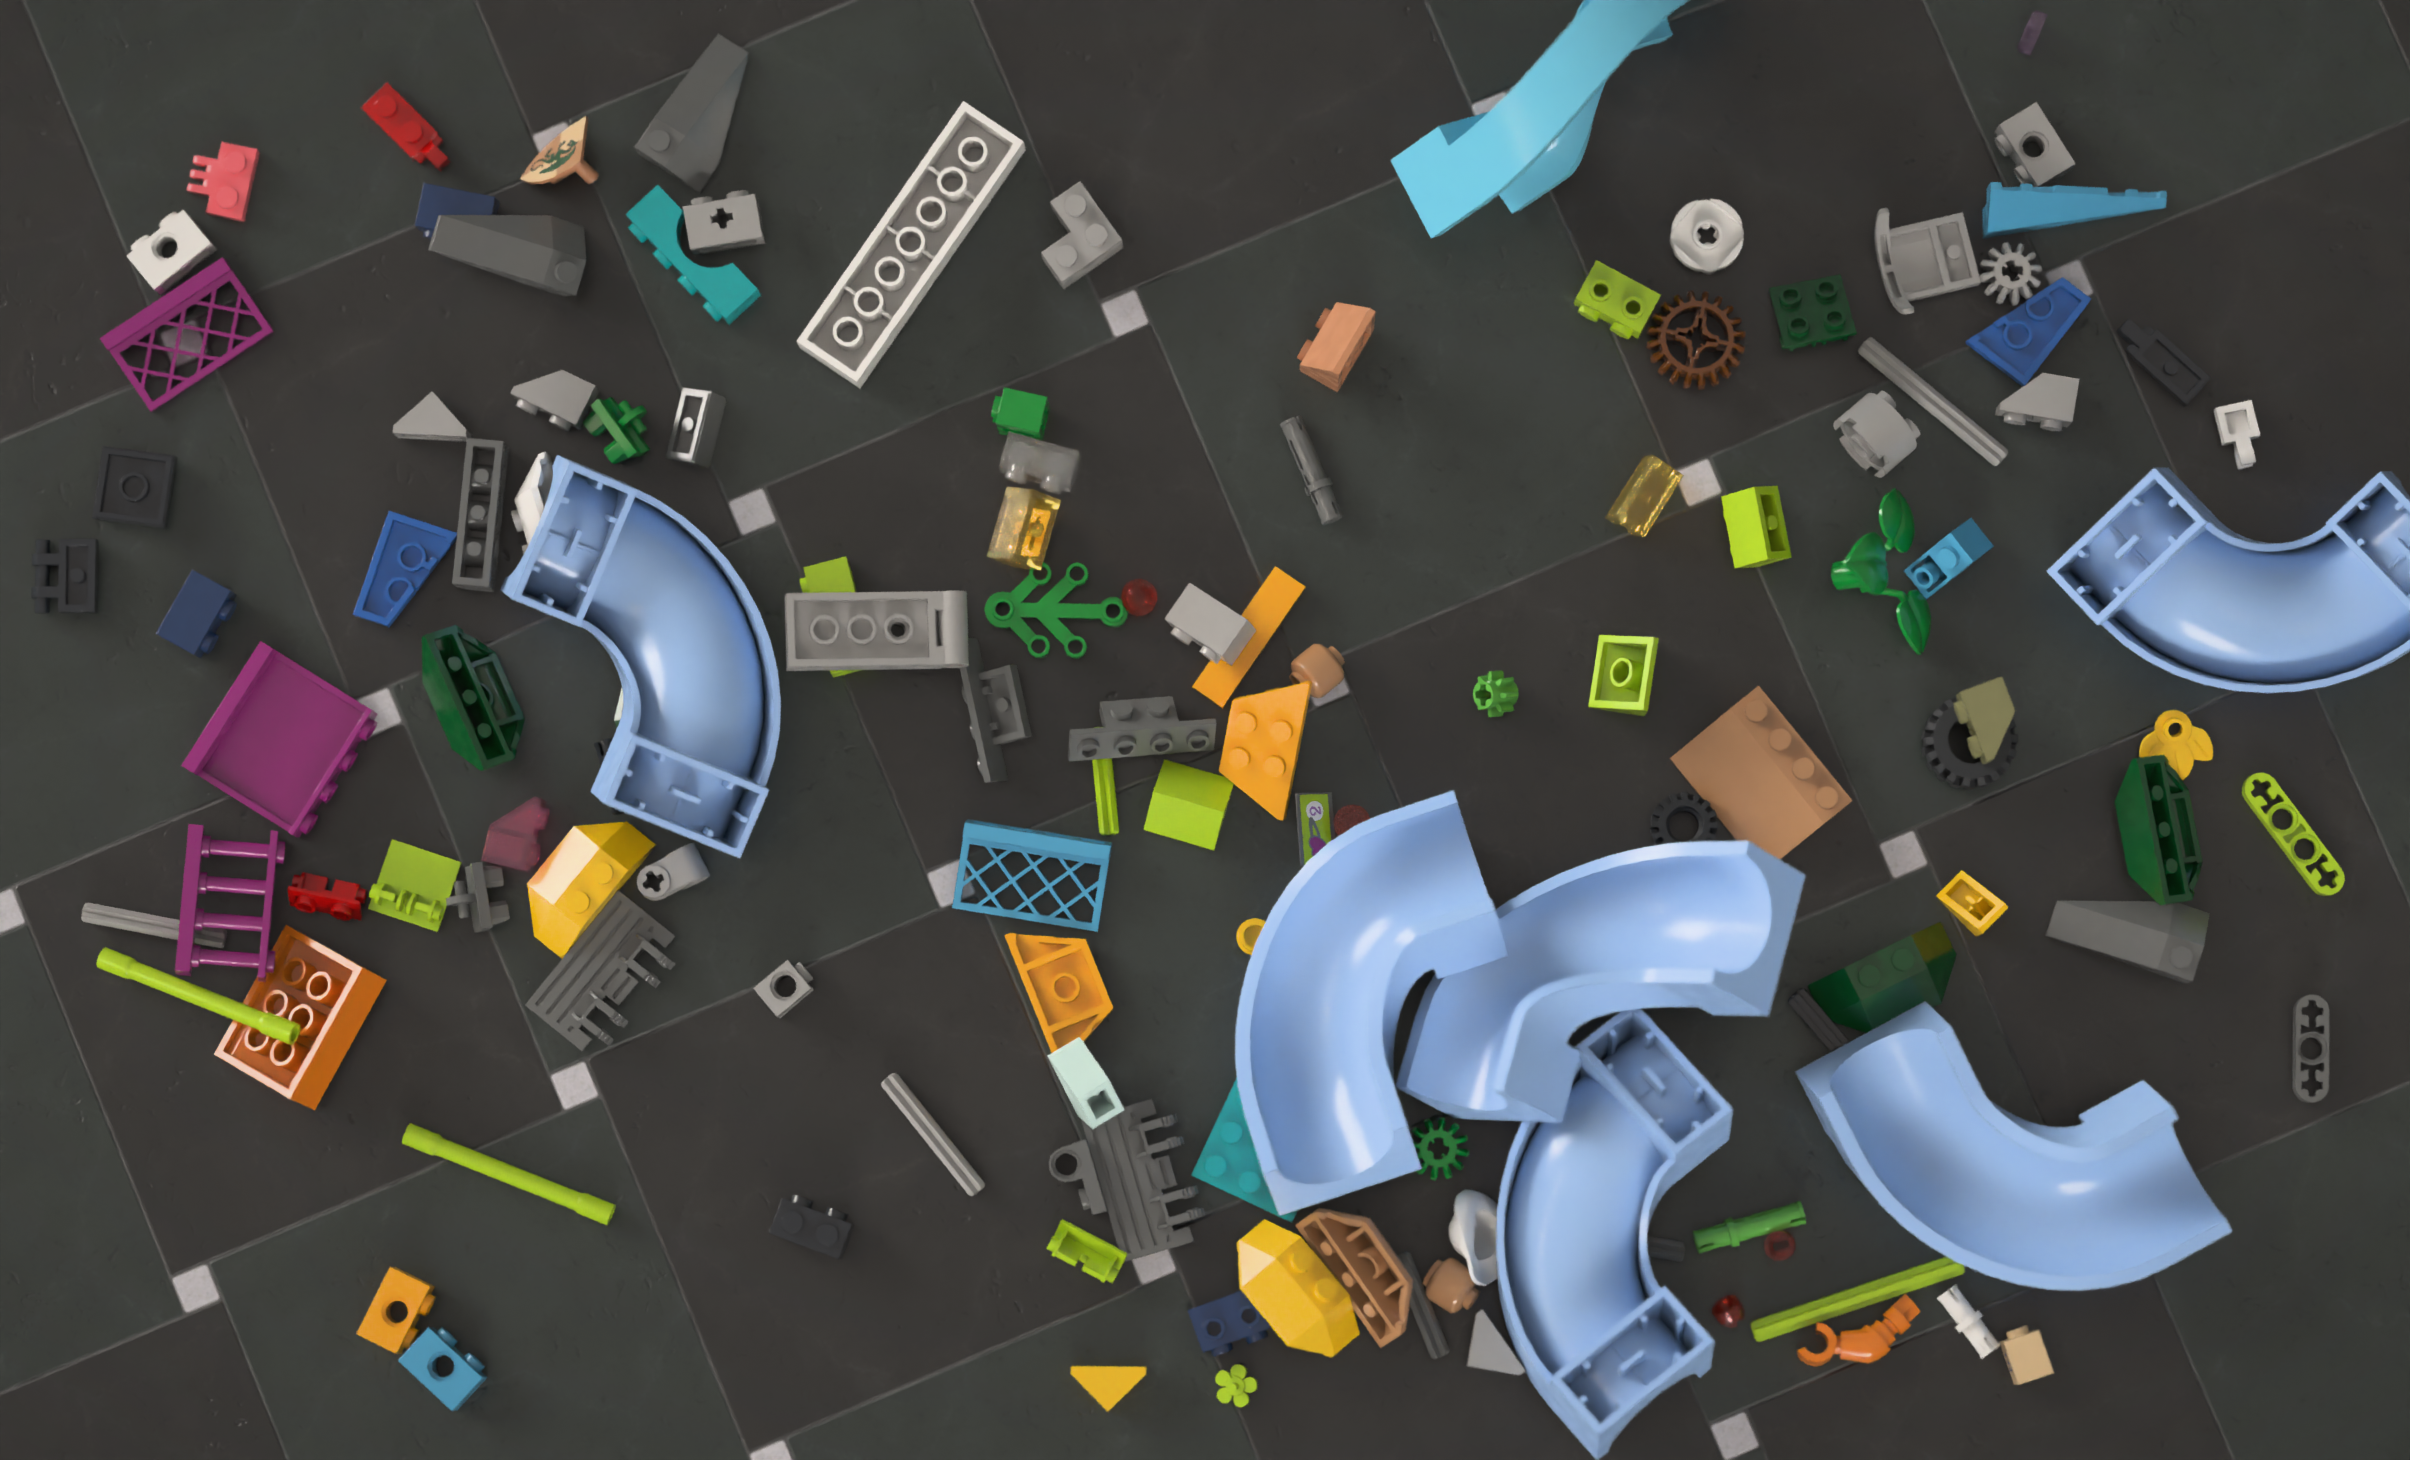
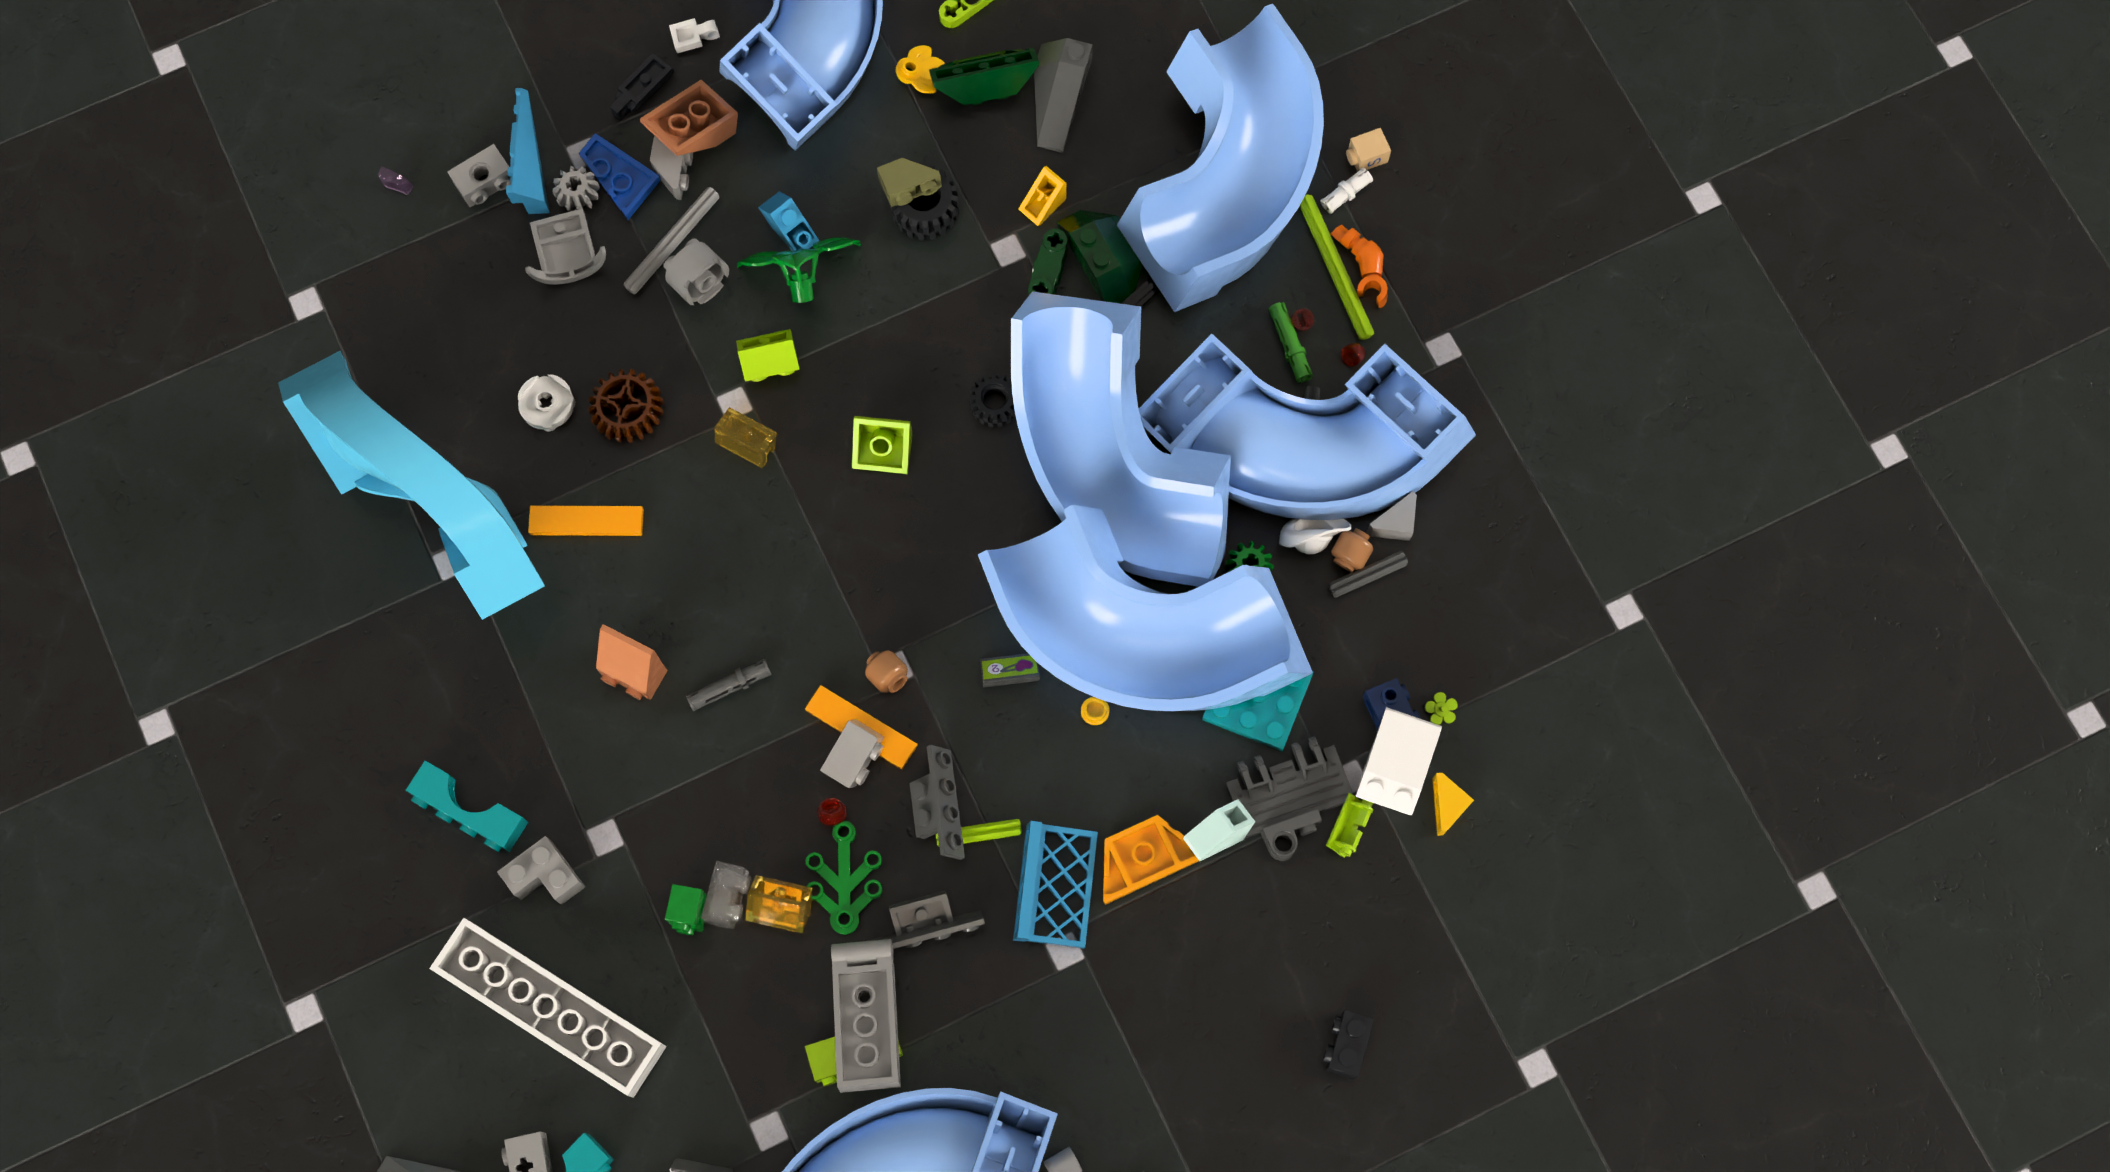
camera: 100 degrees left, 10 degrees down
light grey brick [753,960,814,1018] -> none
light grey axle [881,1073,985,1196] -> none
lime slope [1143,759,1234,851] -> none
light orange wing [1219,681,1312,821] -> none
yellow wedge [1237,1219,1360,1357] -> none
medium nougat wedge [1295,1208,1413,1348] -> none
clear red plate [1334,805,1370,836] -> none
bright green gear [1473,670,1519,717] -> none
lime brick [1574,260,1661,339] -> none
medium nougat slope [1670,686,1853,860] -> none
dark green hinge [1769,274,1857,352] -> none
none -> teal arch [406,761,529,852]
none -> light orange tile [528,506,644,536]
none -> nougat slope [640,80,738,156]
none -> dark green piece [1028,229,1067,295]
none -> white slope [1356,707,1442,816]

